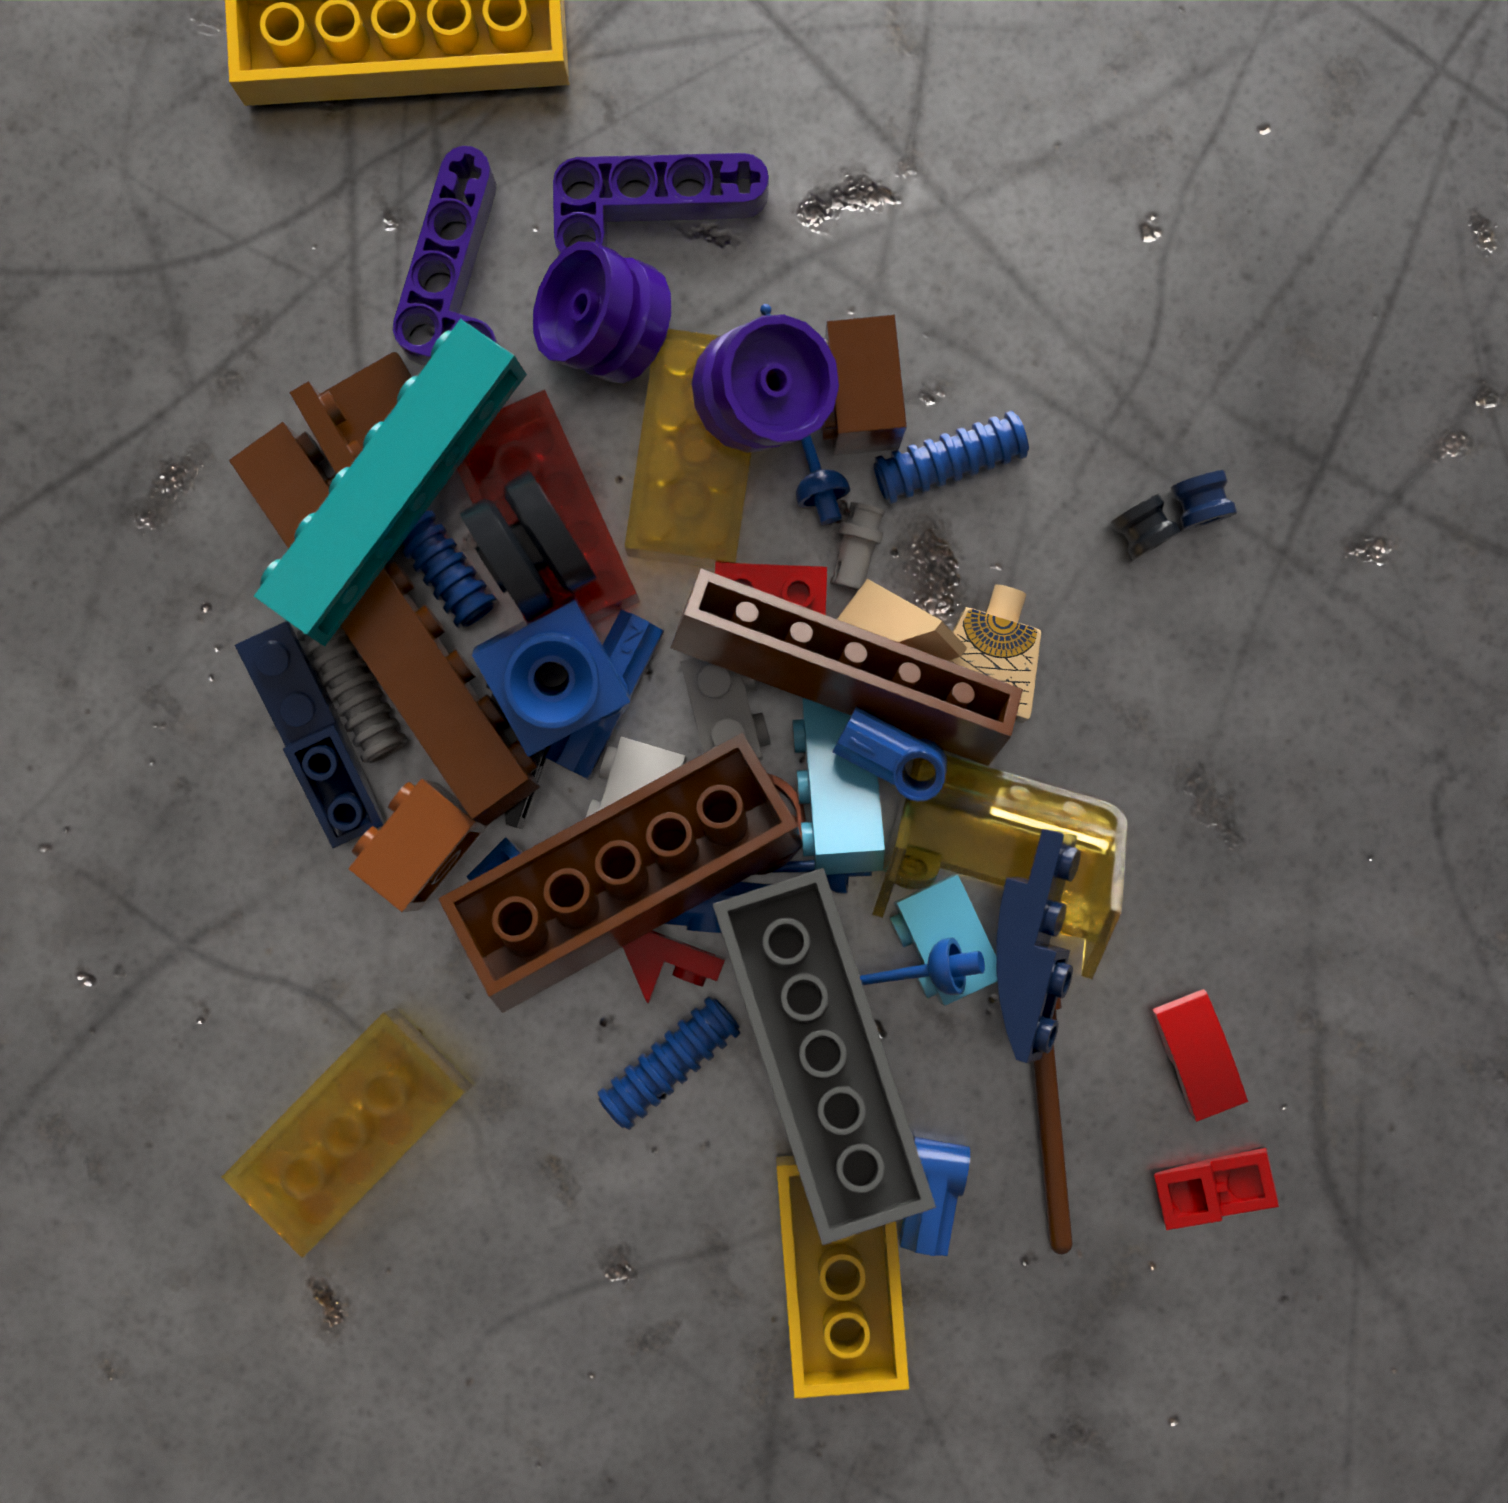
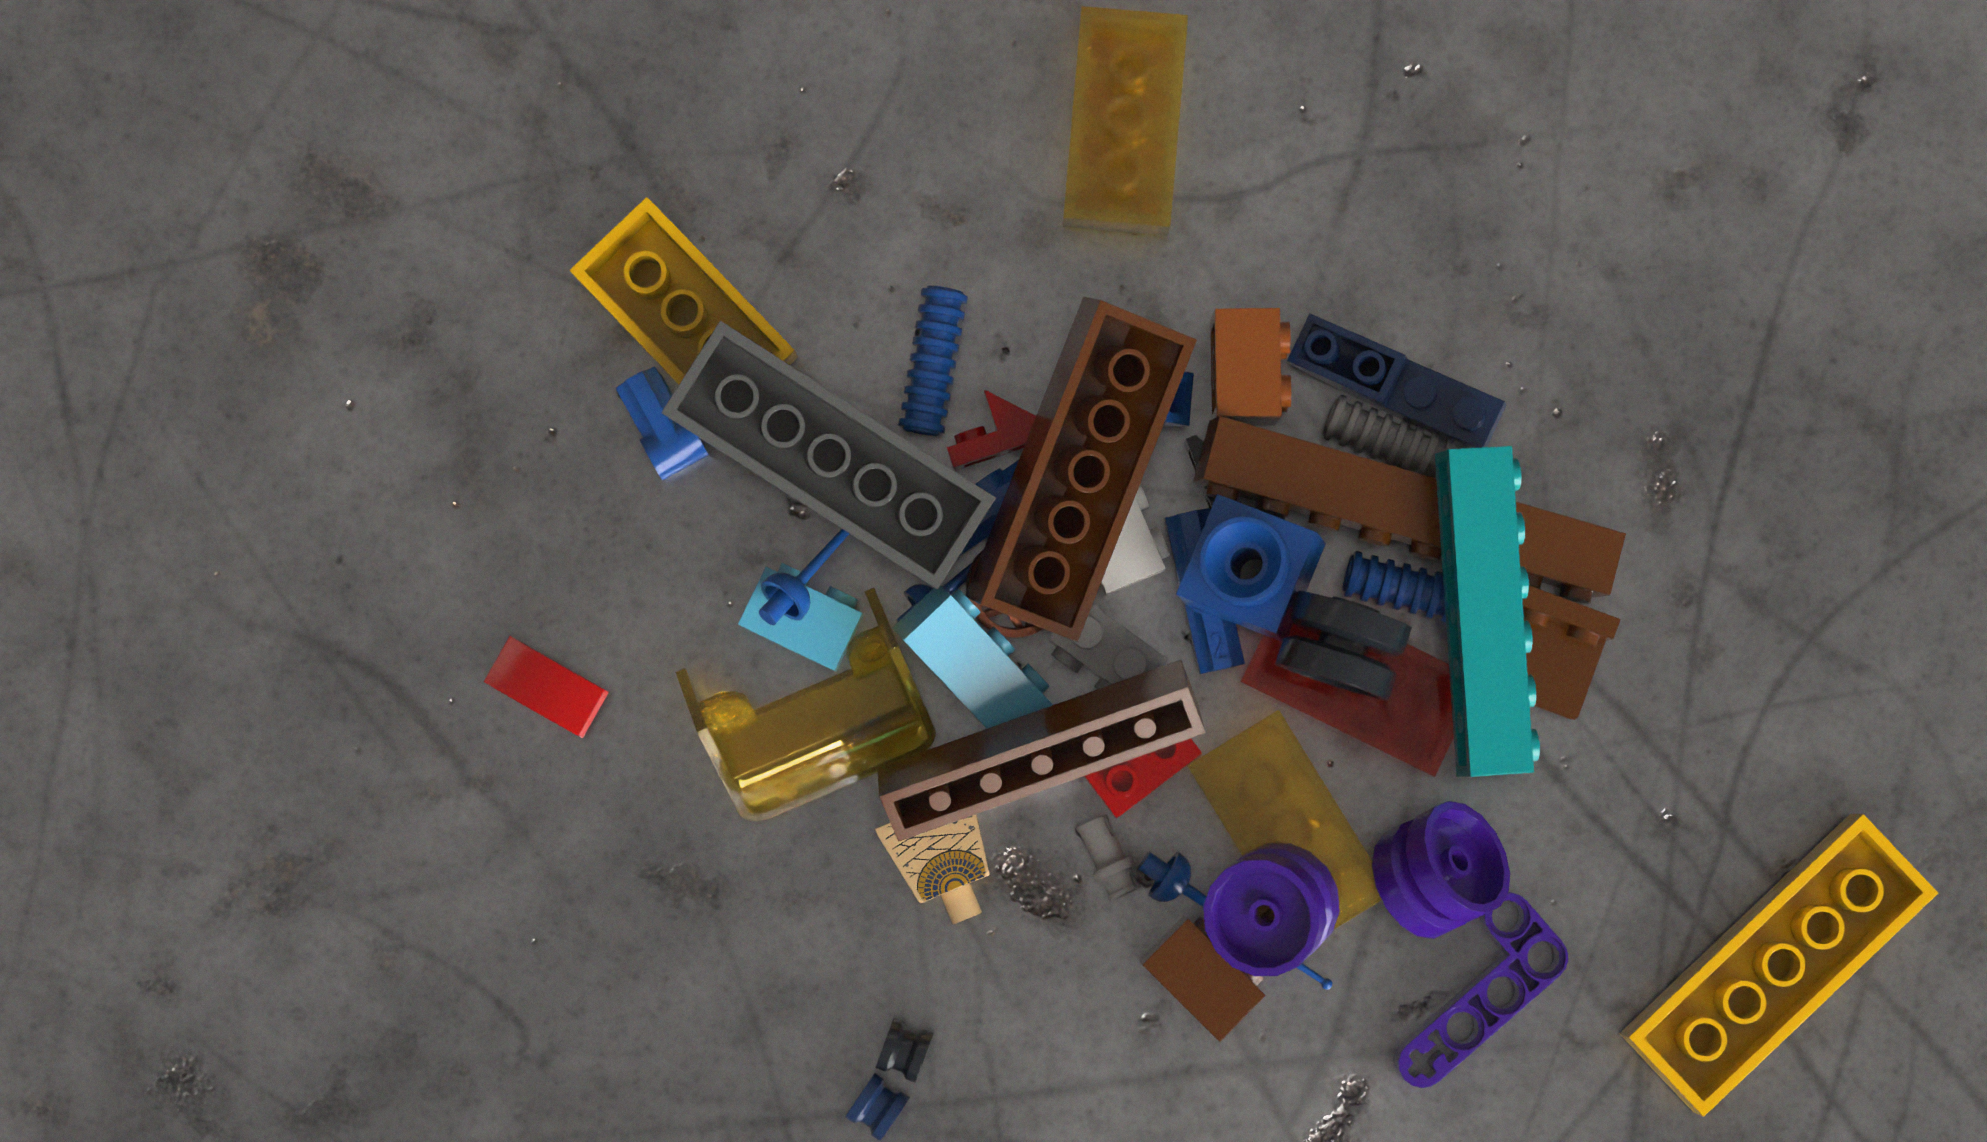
camera: 145 degrees right, 0 degrees up
dark purple beam [393,146,499,366] -> none
blue piece [832,706,948,801] -> none
tan slope [837,579,967,661] -> none
blue piece [873,411,1029,504] -> none
dark blue slope [996,828,1081,1063] -> none
reddish brown piece [1033,997,1073,1255] -> none
red slope [1154,1148,1279,1230] -> none

